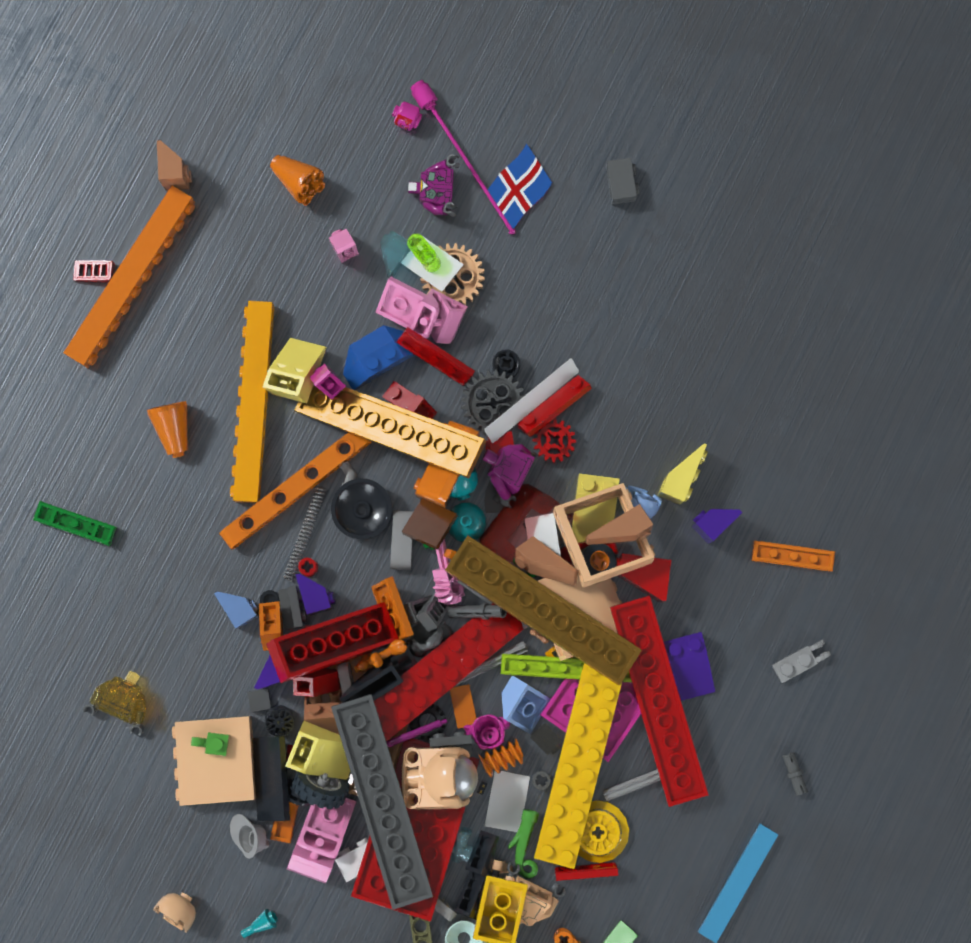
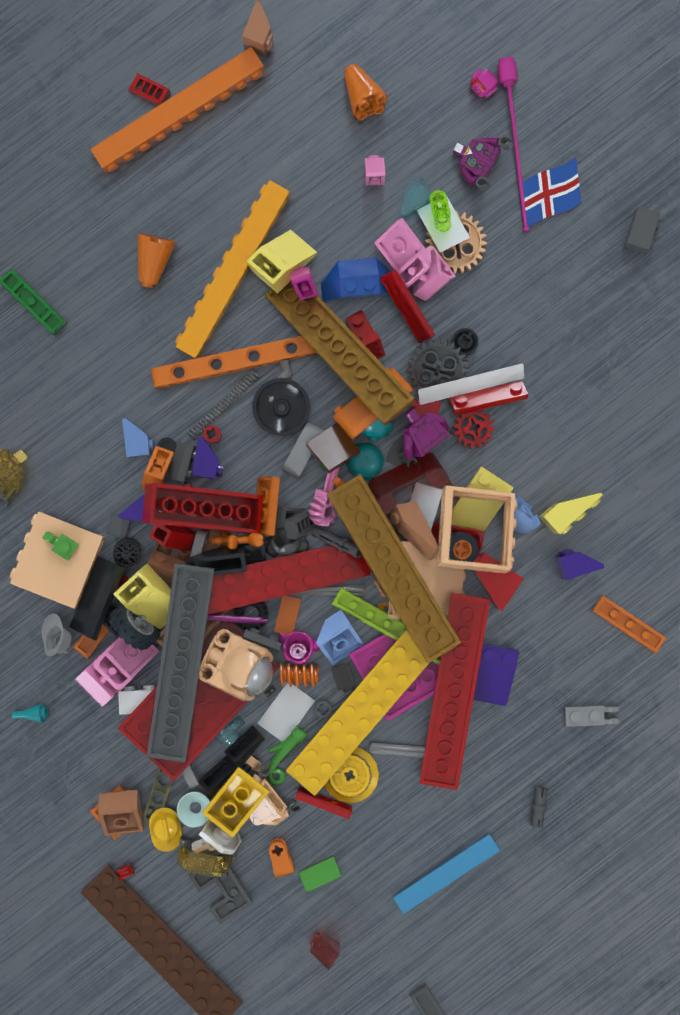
camera: 25 degrees right, 5 degrees up
nougat slope [585,504,654,545] -> none

